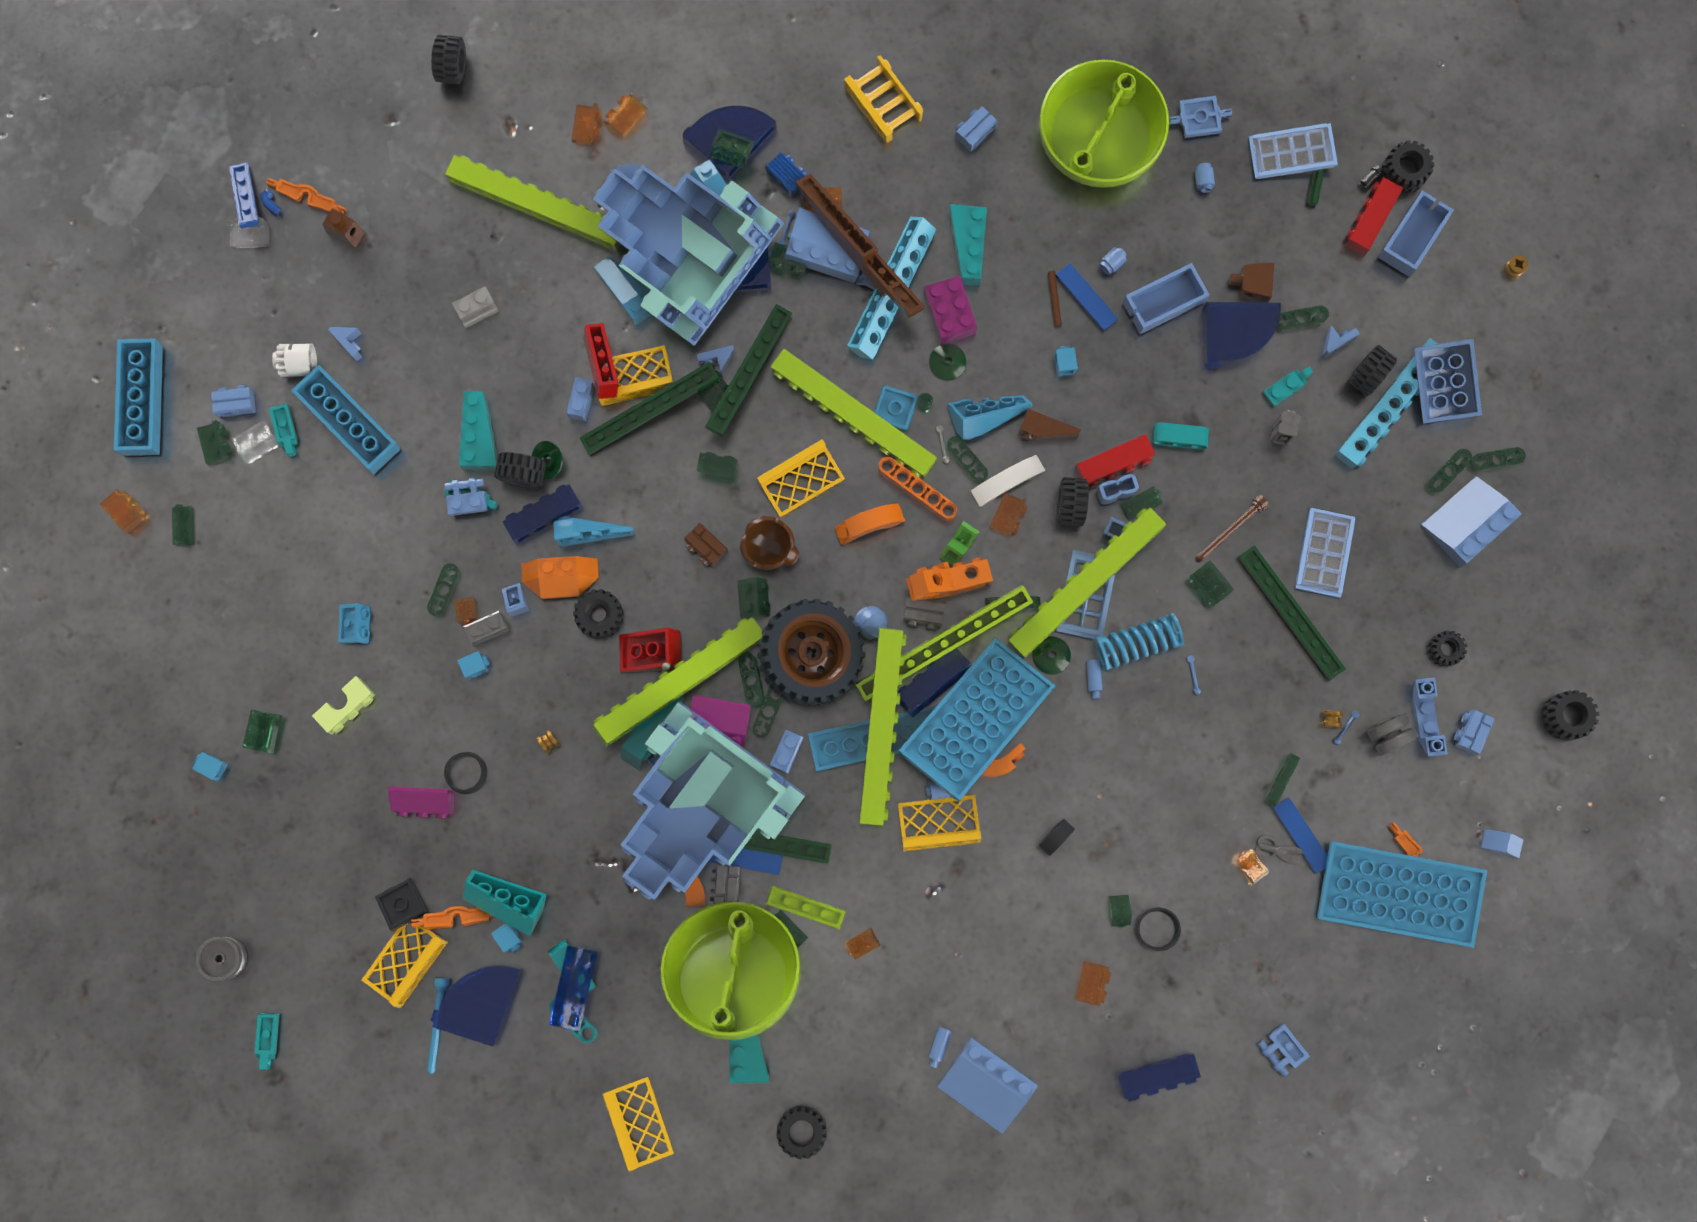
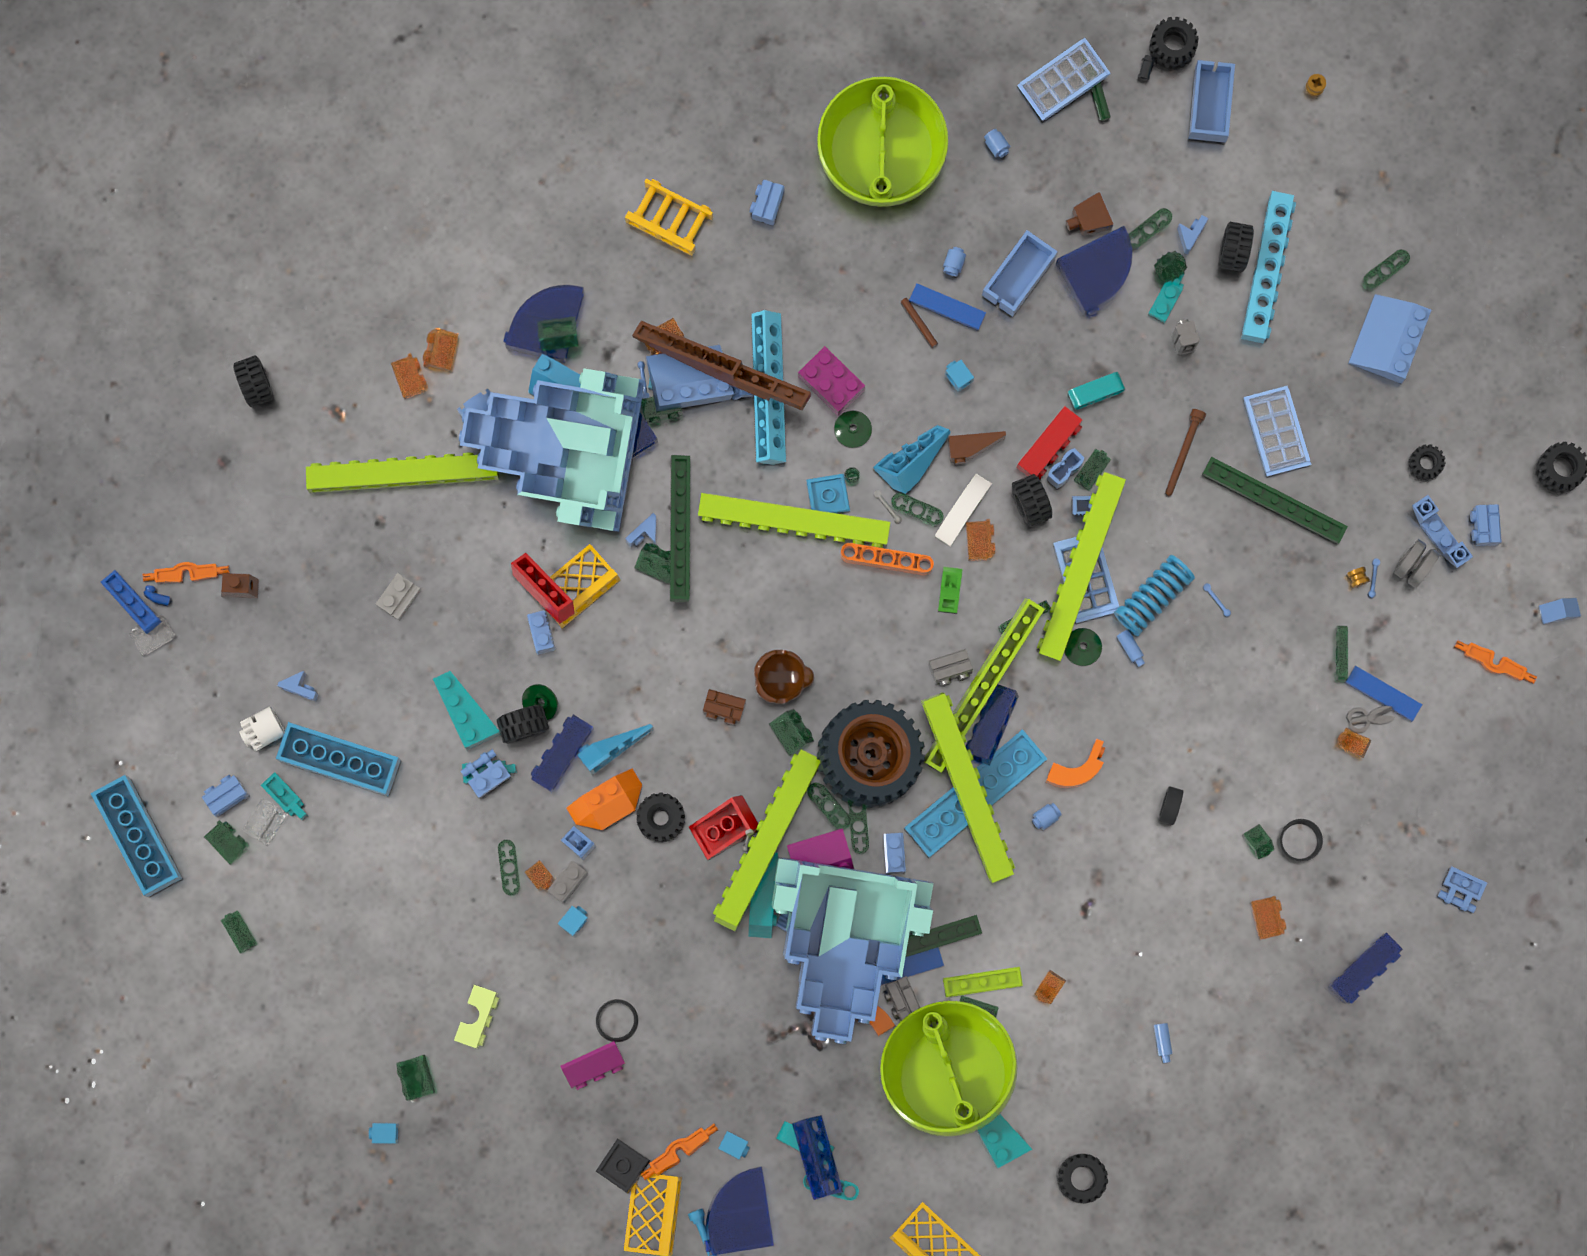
camera: 25 degrees left, 0 degrees up
clear orange brick [100,489,146,534] -> none
dark azure bracket [338,603,371,644] -> none
teal wedge [463,870,547,936] -> none
pearl gold wheel [536,729,560,754] -> none
dark green plate [580,361,720,455] -> none
dark azure wedge [593,256,652,326] -> none
clear green bracket [697,452,739,479] -> none
yellow fence [756,439,845,517] -> none
blue brick [766,152,807,198] -> none
orange arch [834,503,905,545] -> none
medium blue piece [854,606,888,640] -> none
dark azure plate [898,637,1055,802] -> none
yellow fence [898,795,982,852] -> none
orange brick [906,557,993,601] -> none
medium blue slope [937,1038,1038,1134] -> none
teal wedge [949,204,987,286] -> none
medium blue plate [1169,96,1232,138] -> none
clear green bracket [1190,560,1234,606] -> none
dark azure plate [1317,841,1487,948] -> none
red brick [1345,177,1403,256] -> none
medium blue slope [1414,339,1482,424] -> none
clear green beam [1427,449,1472,494] -> none
none -> clear green gear [1154,251,1187,283]

